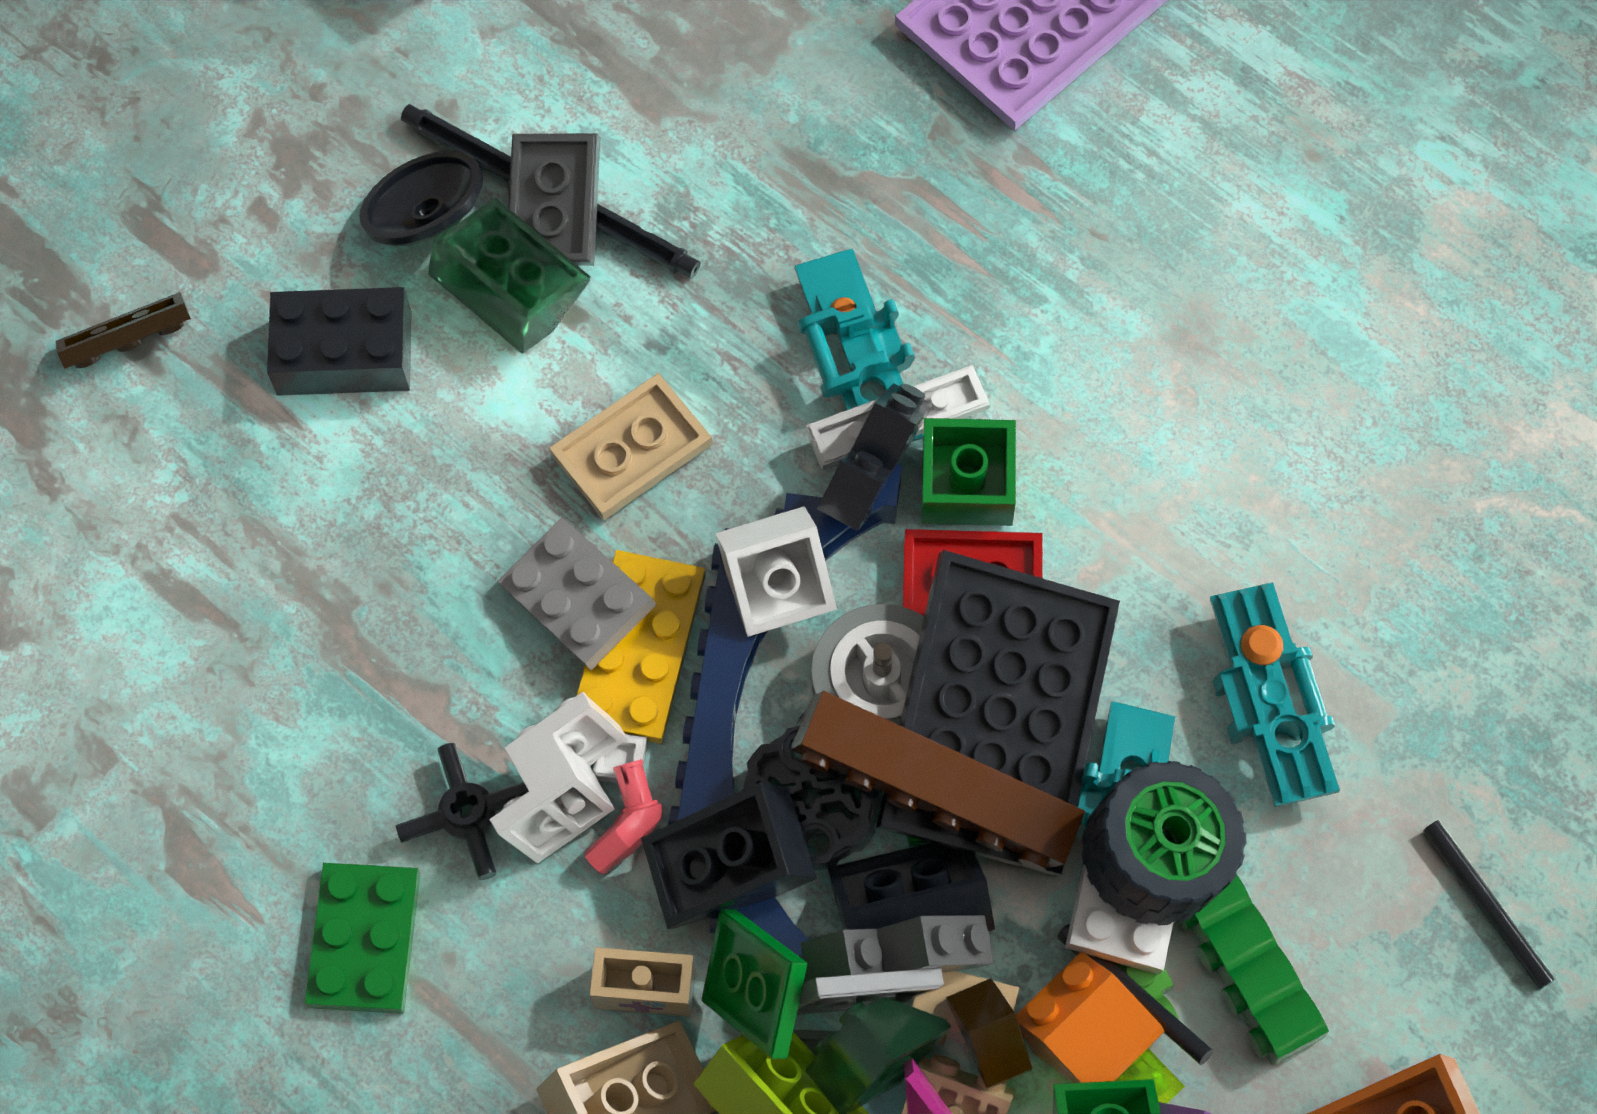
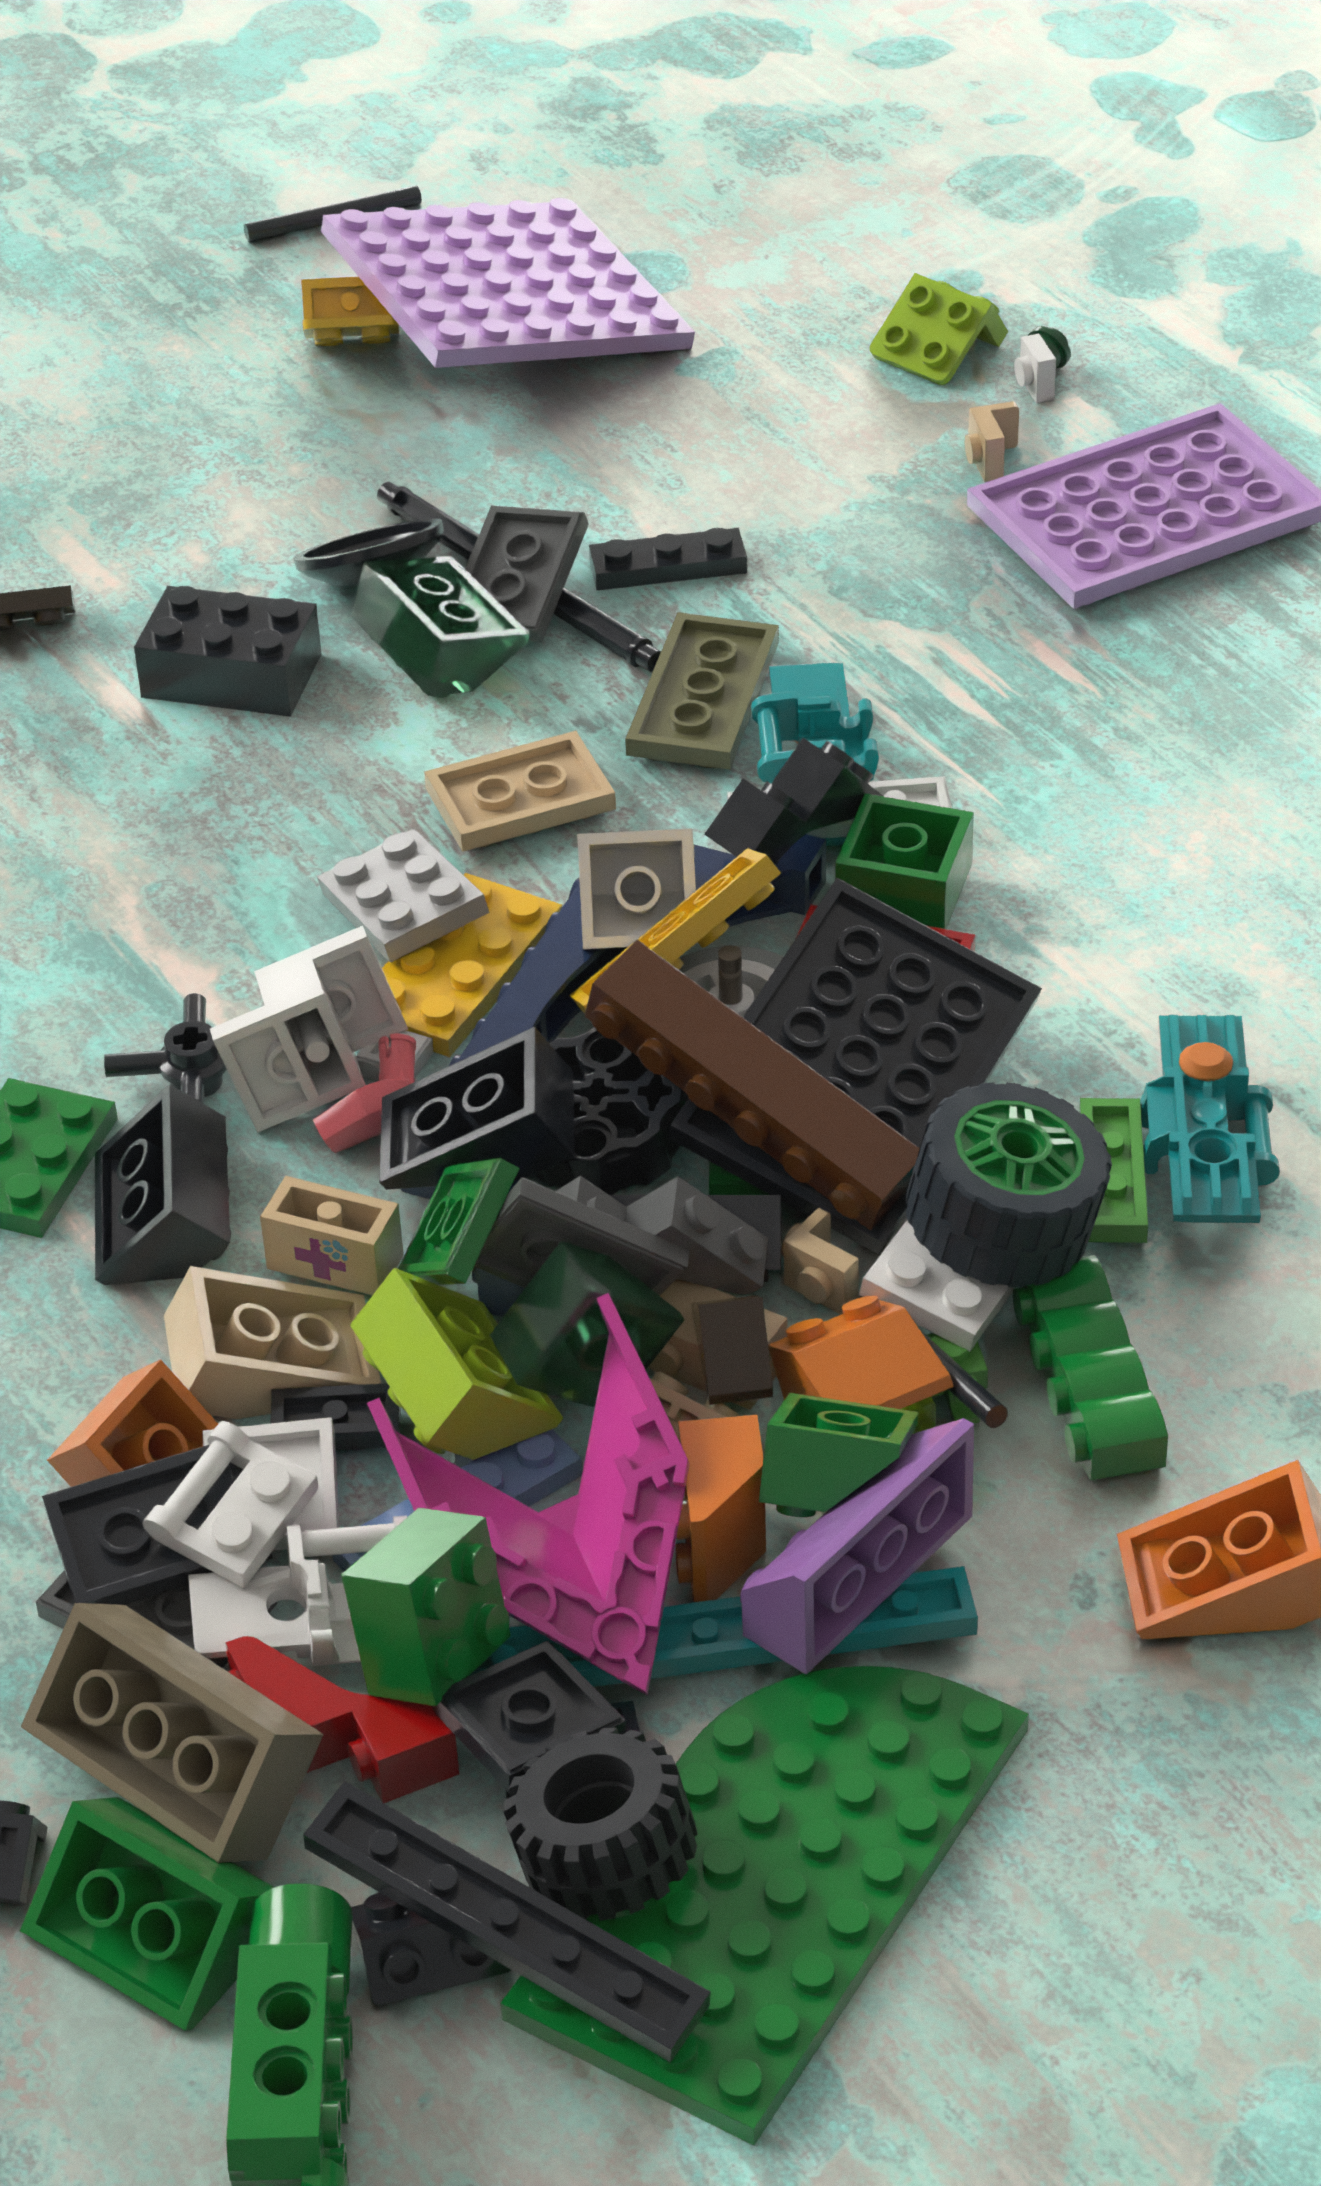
camera: 15 degrees right, 25 degrees down
none -> black slope [95,1084,231,1285]
none -> yellow plate [569,848,781,1014]
none -> black plate [589,528,747,591]
none -> olive plate [625,612,779,770]
none -> tan bracket [781,1208,859,1315]
none -> bright green plate [1079,1098,1148,1243]

